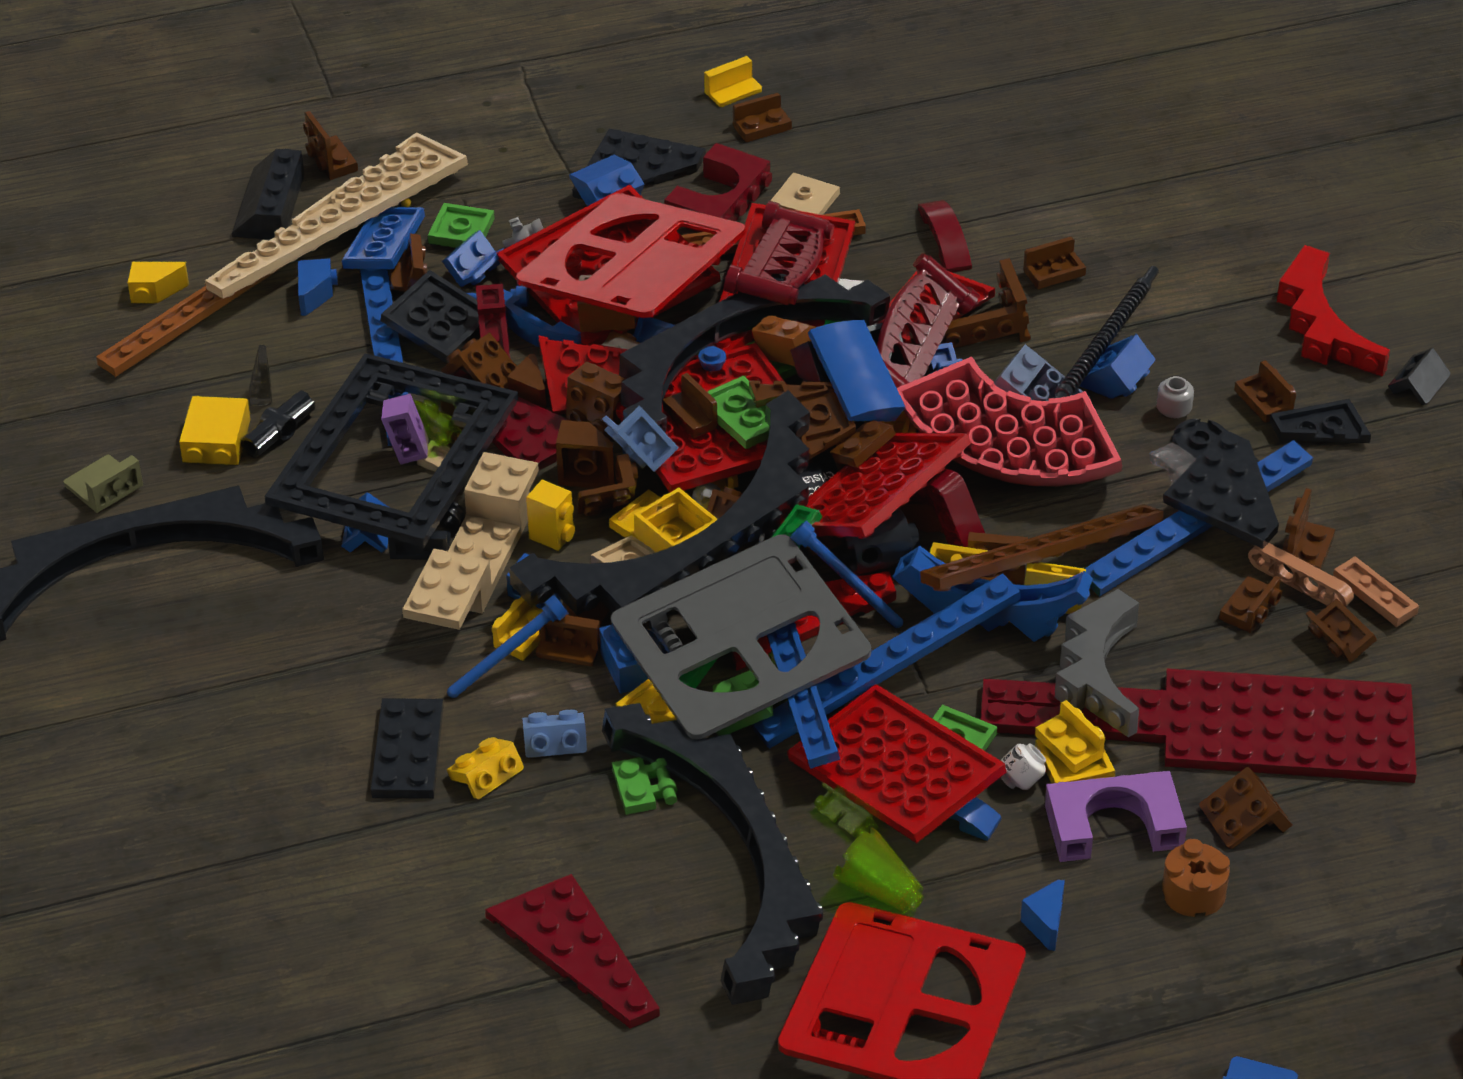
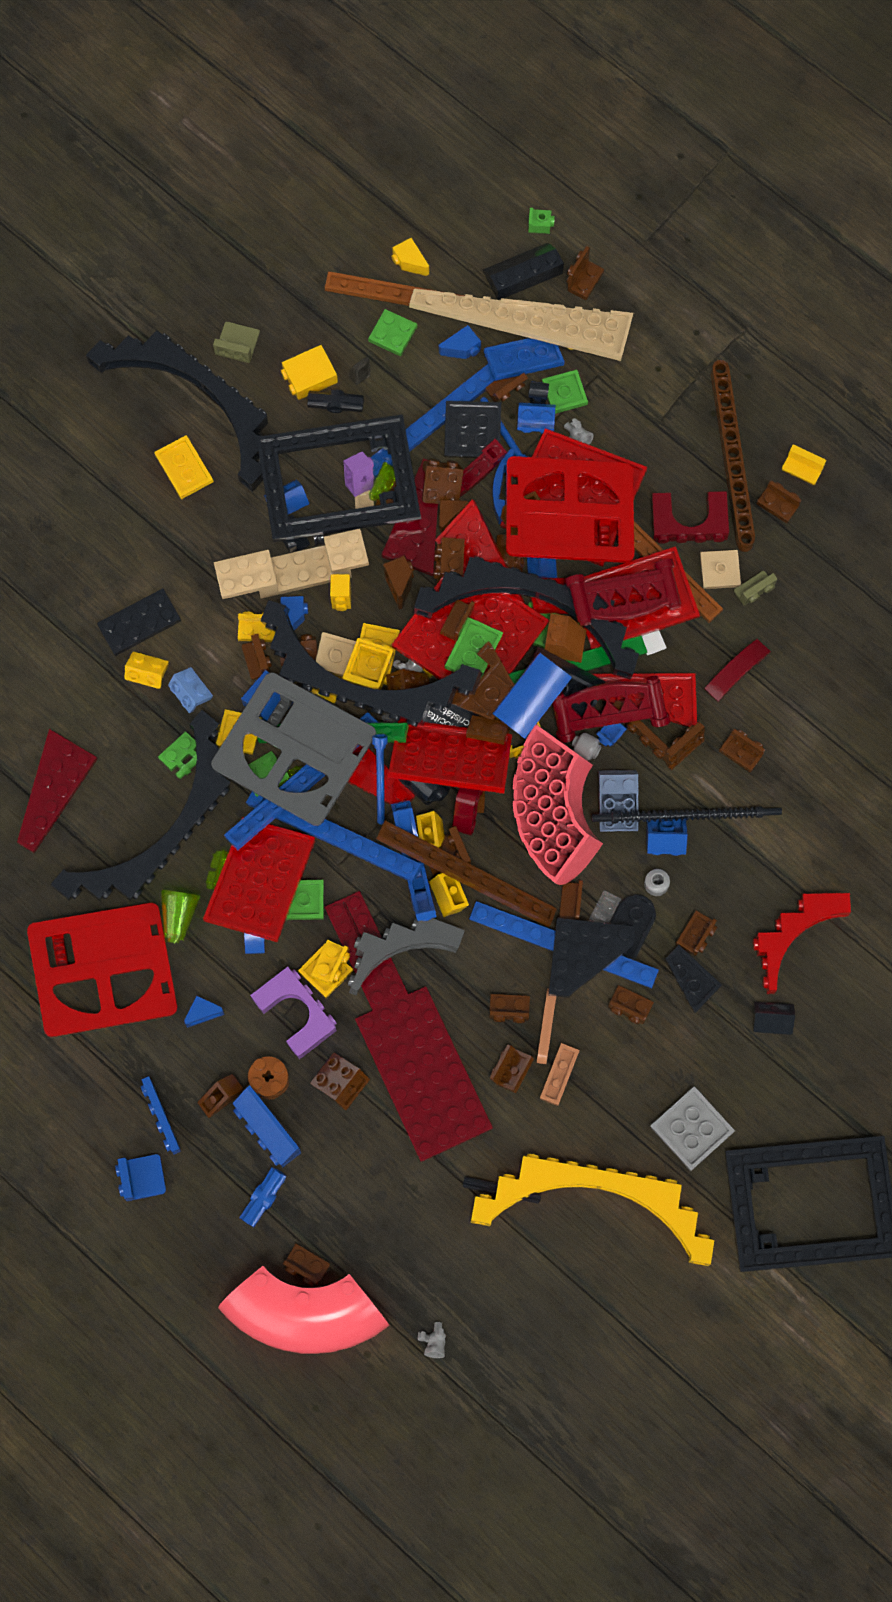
camera: 60 degrees right, 30 degrees up
blue piece [447,595,569,698] -> none
blue slope [569,155,644,206] -> none
black plate [572,129,706,199] -> none
reddish brown bracket [577,453,638,516] -> none
medium blue bracket [602,406,679,471] -> none
blue plate [698,346,726,371] -> none
white head [1001,743,1046,790] -> none
reddish brown bracket [1283,488,1336,570] -> none
none -> blue plate [140,1076,181,1154]
none -> yellow plate [154,435,213,499]
none -> reddish brown slope [197,1074,244,1118]
none -> blue slope [233,1085,301,1168]
none -> blue piece [240,1167,287,1228]
none -> bright green plate [368,309,417,356]
none -> bright green brick [528,208,555,234]
none -> black piece [529,381,549,404]
none -> reddish brown panel [559,880,583,920]
none -> reddish brown bracket [608,985,654,1025]
none -> reddish brown beam [711,360,755,552]
none -> olive bracket [734,571,777,605]

